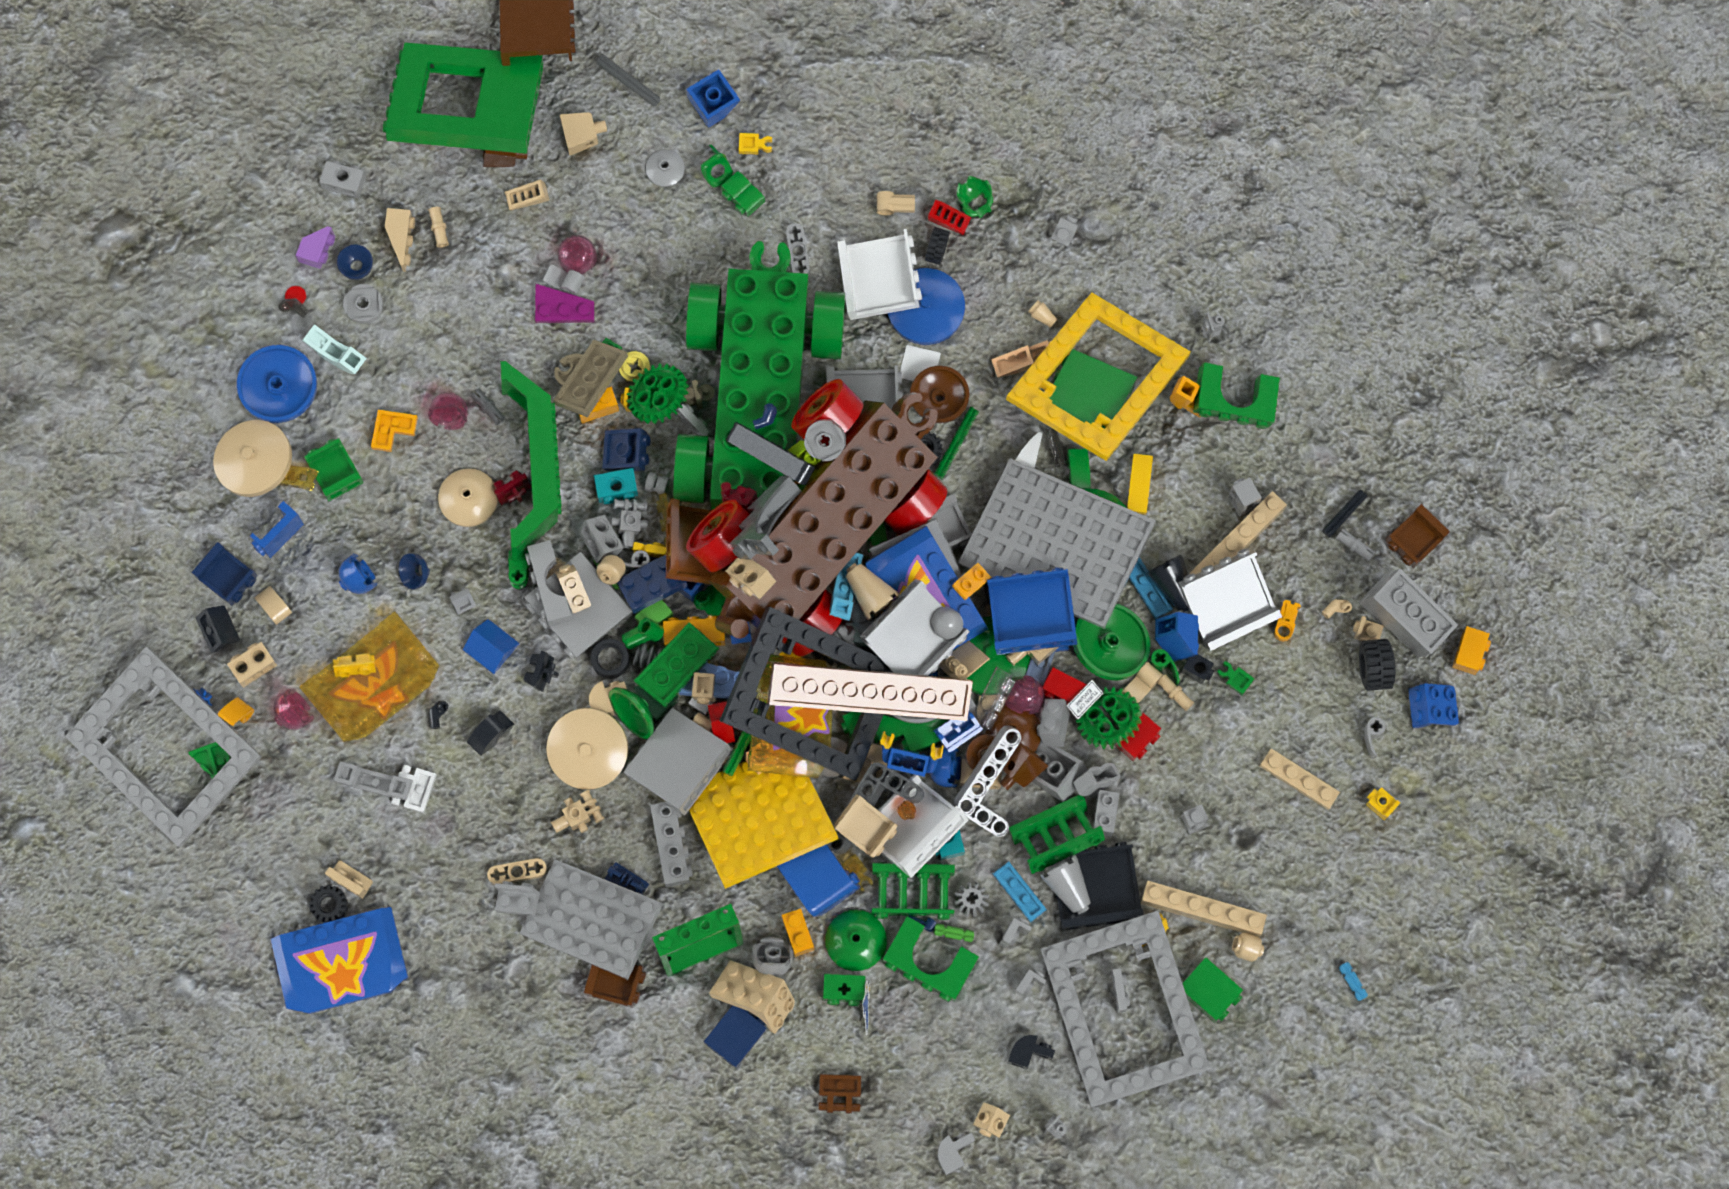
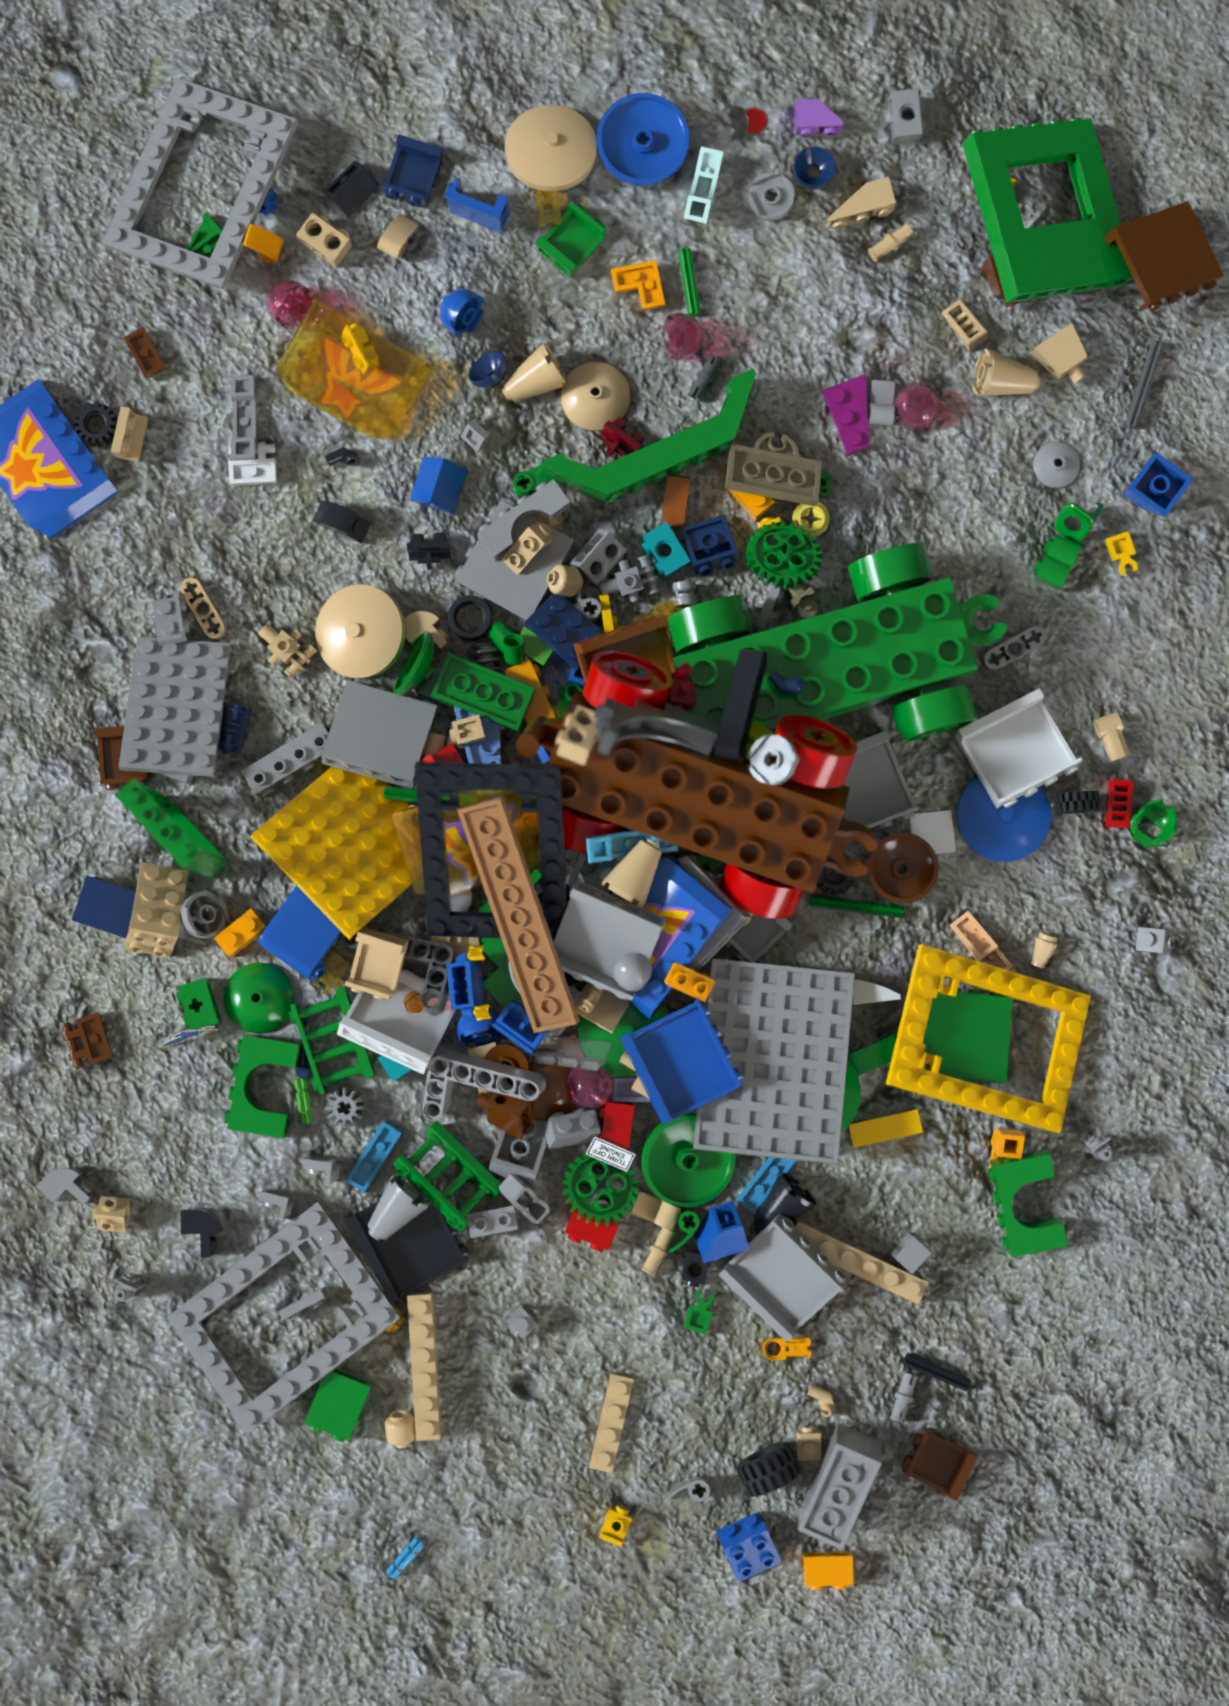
camera: 75 degrees right, 10 degrees up
none -> reddish brown plate [123,327,166,380]
none -> tan cone [502,343,569,403]
none -> dark orange slope [661,474,691,527]
none -> green axle [679,248,701,317]
none -> tan cone [973,349,1040,396]

